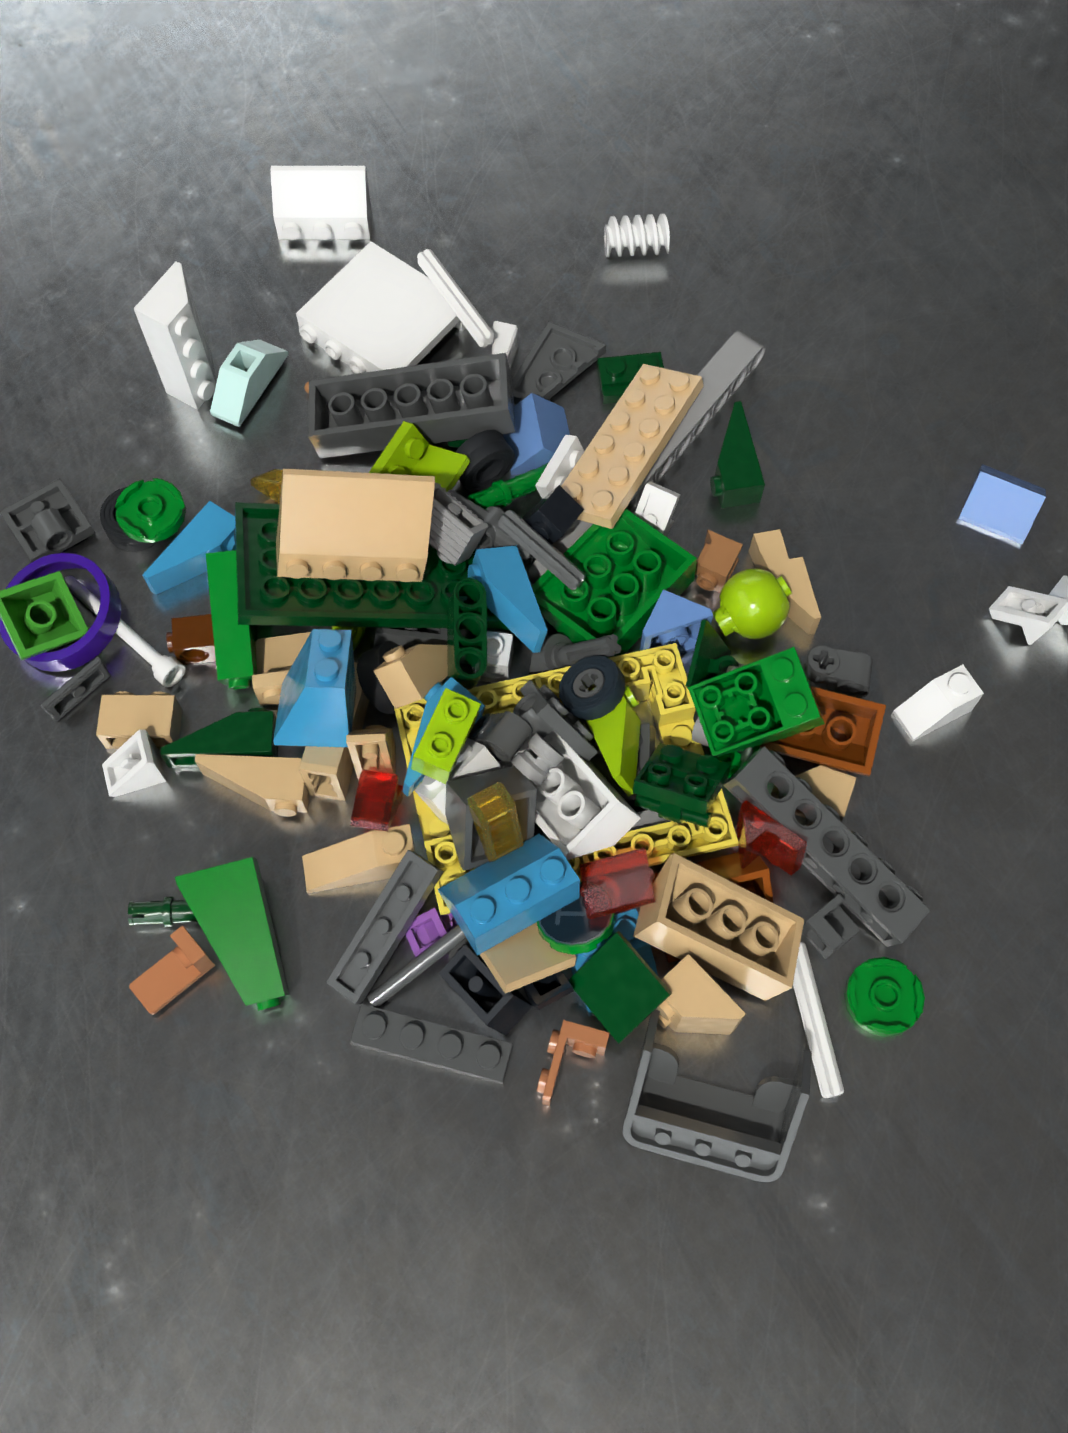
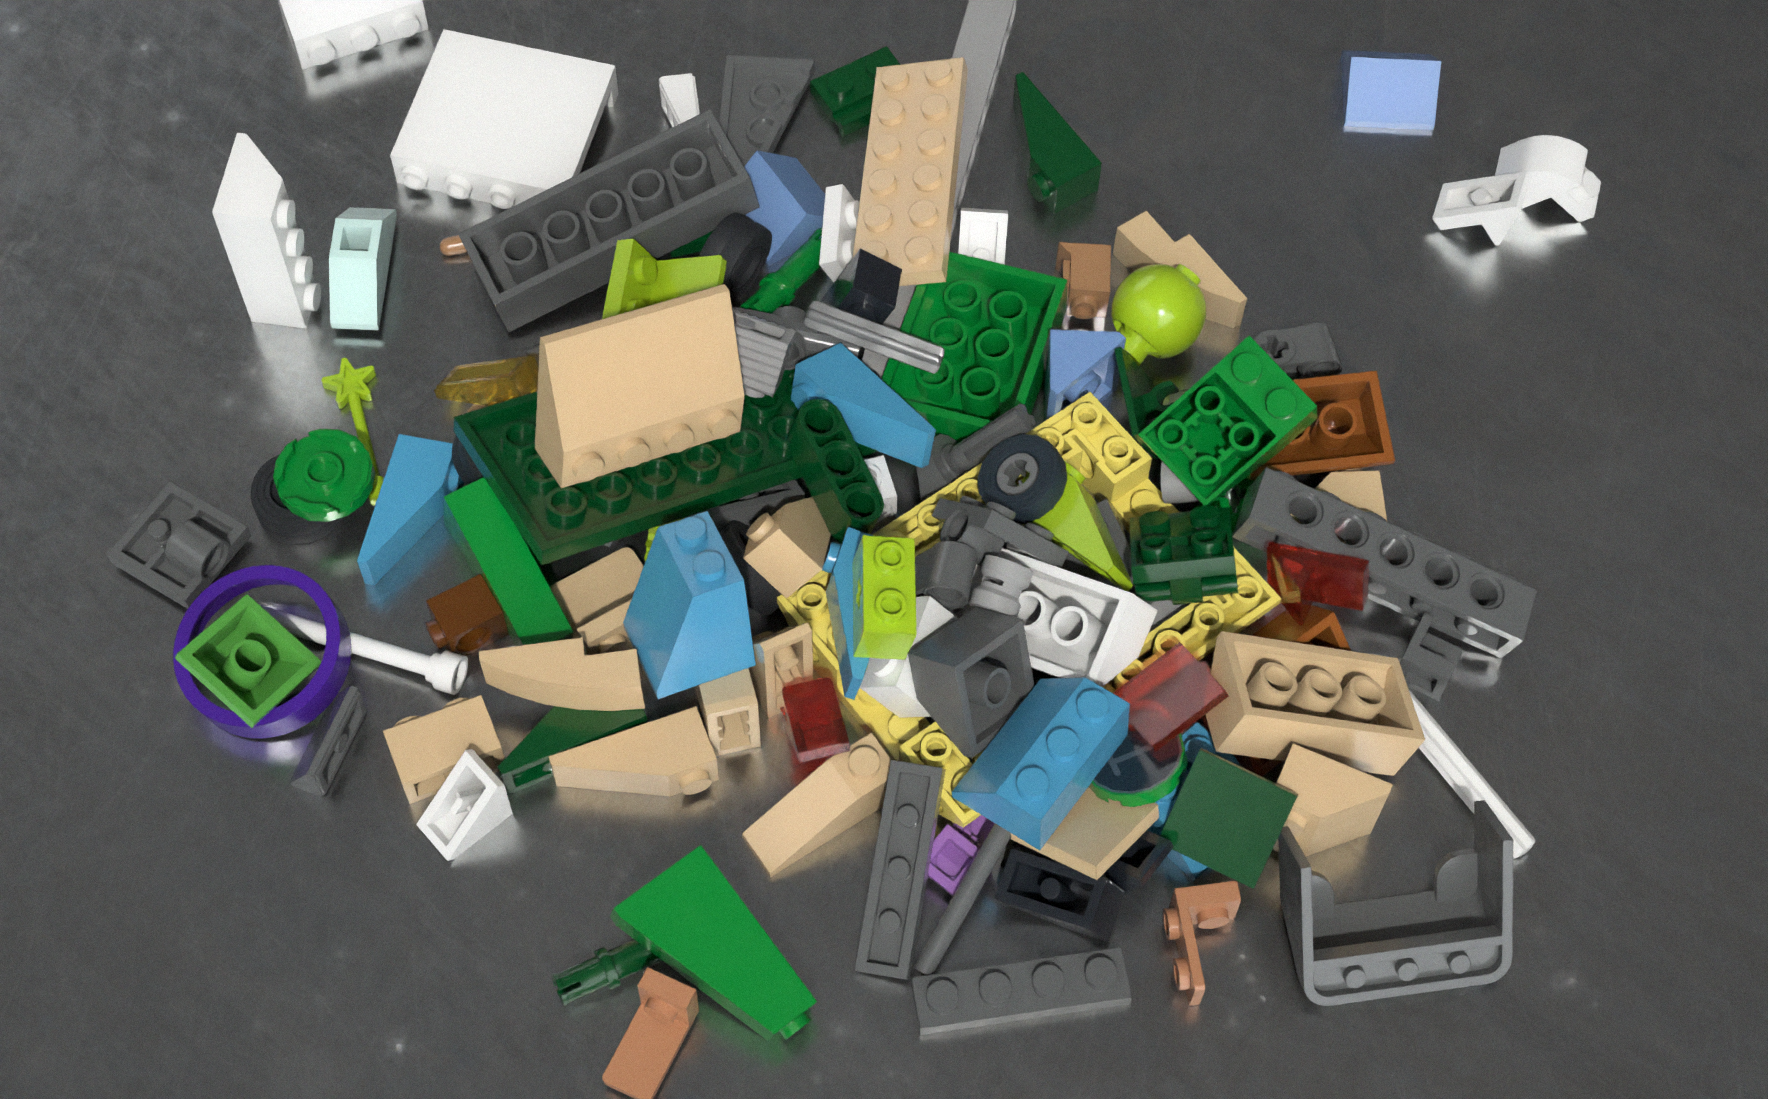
camera: 25 degrees left, 5 degrees down
white axle [417,249,494,348] -> none
clear yellow slope [467,782,524,862] -> none
green tile [844,957,925,1037] -> none
white slope [893,664,984,742] -> none
none -> lime piece [321,358,384,506]
none -> tan slope [479,637,645,711]

